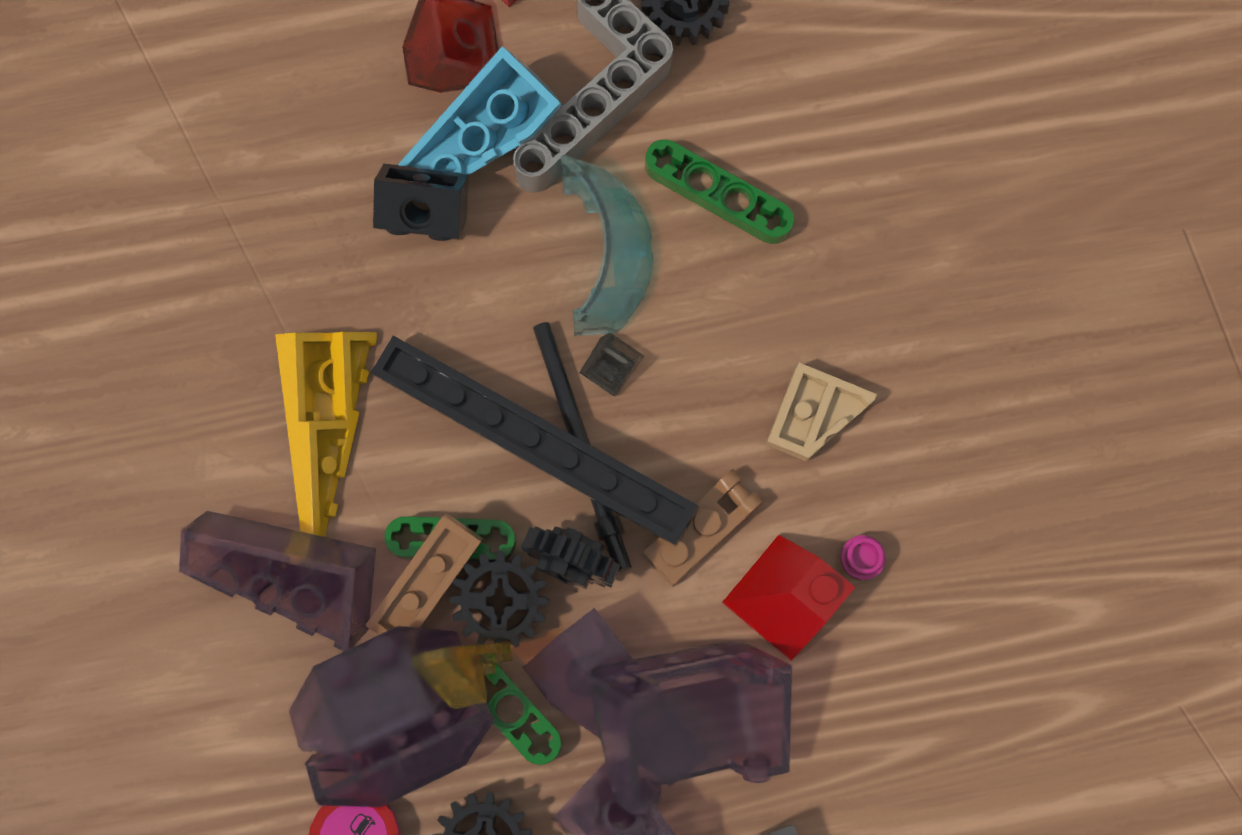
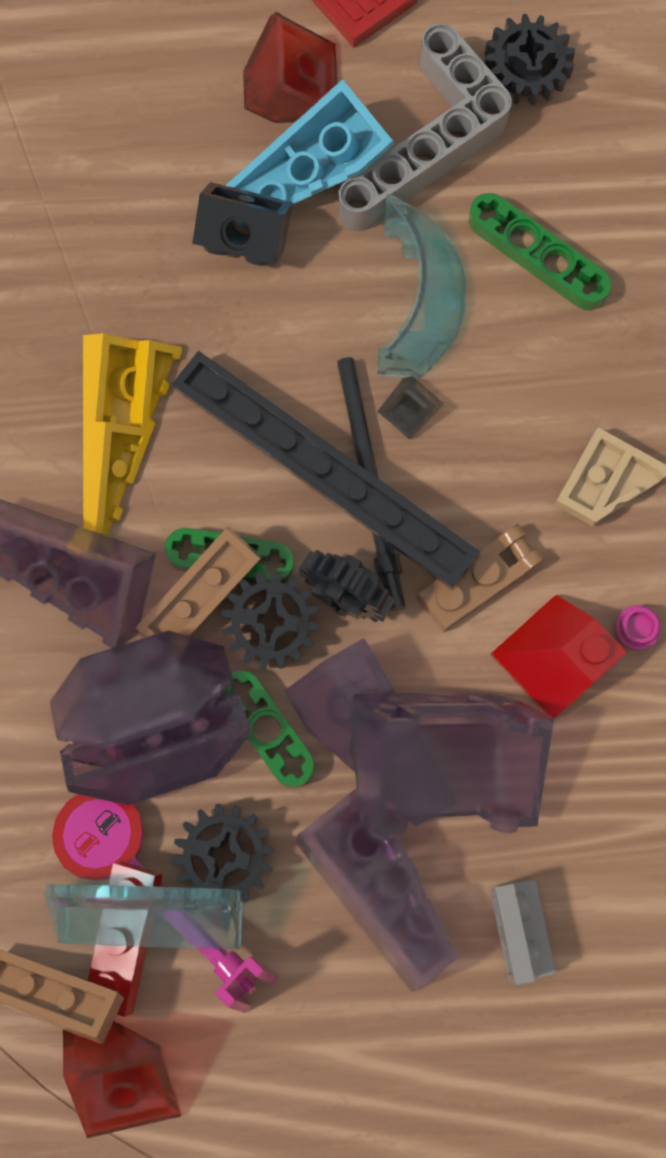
camera: 10 degrees right, 0 degrees up
clear yellow slope [412,642,513,709] -> none

